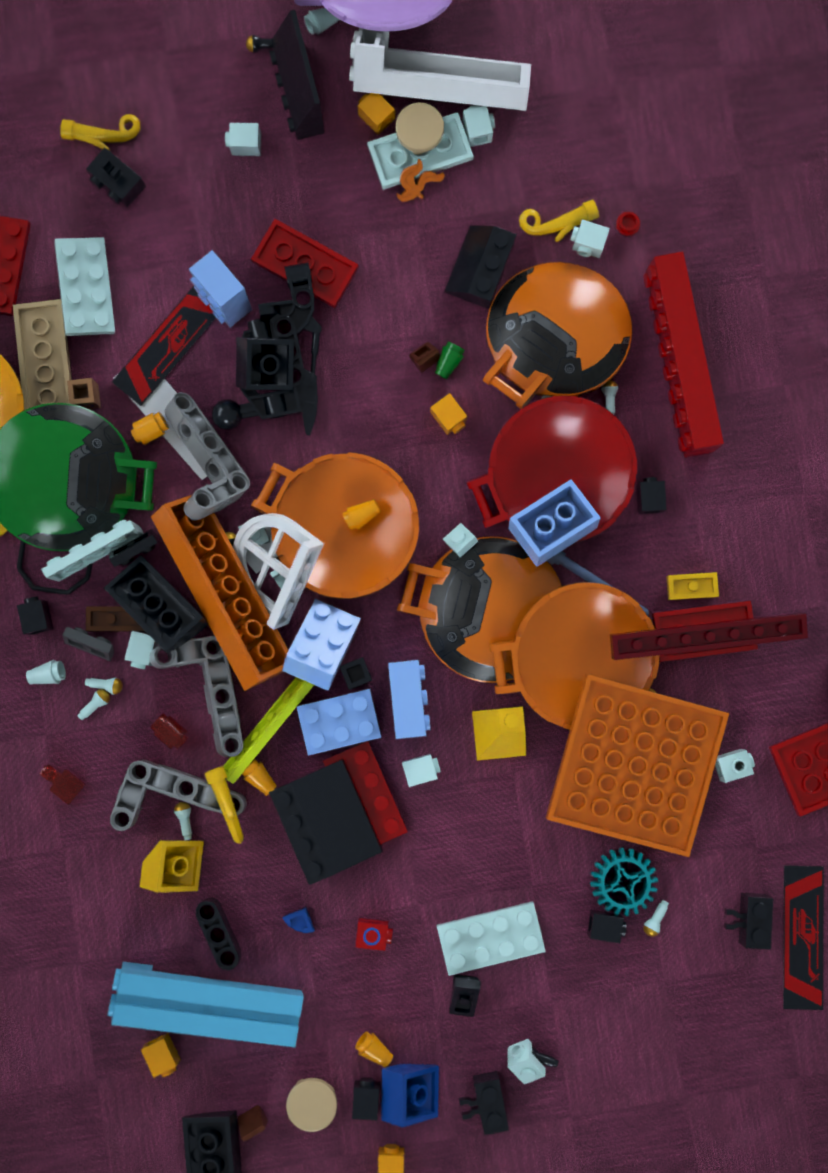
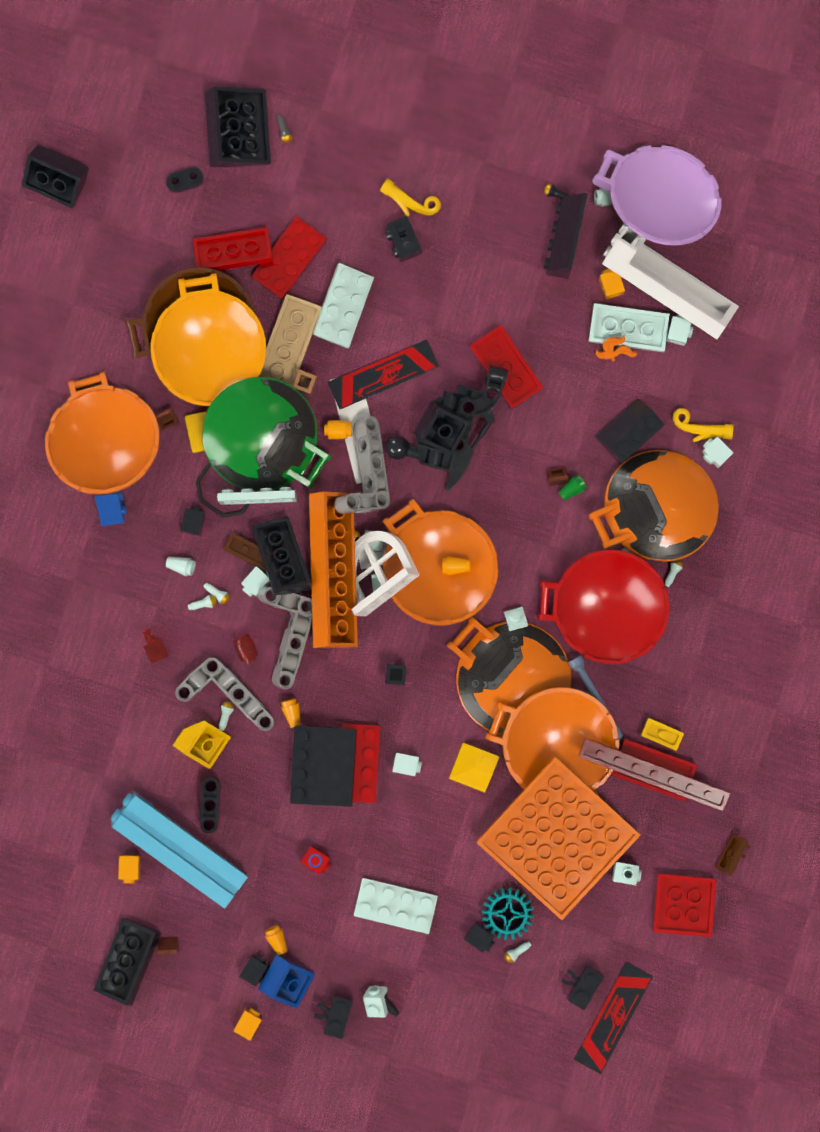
camera: 30 degrees right, 0 degrees up
dark grey plate [62,627,114,661] -> none
black plate [109,529,158,567] -> none
light blue brick [189,250,252,328] -> none
yellow plant [204,766,244,844] -> none
neon yellow tile [223,677,314,784] -> none
light aqua brick [225,123,261,156] -> none
light blue brick [282,599,361,691] -> none
blue tile [282,907,315,933] -> none
tan tile [286,1078,337,1132] -> none
light blue brick [297,689,382,756] -> none
light blue brick [388,660,431,739] -> none
tan tile [396,103,444,155] -> none
light orange brick [430,393,467,435] -> none
black slope [449,974,481,1017] -> none
light blue brick [508,479,600,567] -> none
red plate [616,212,640,236] -> none
black brick [636,477,667,514] -> none
red brick [644,251,724,458] -> none

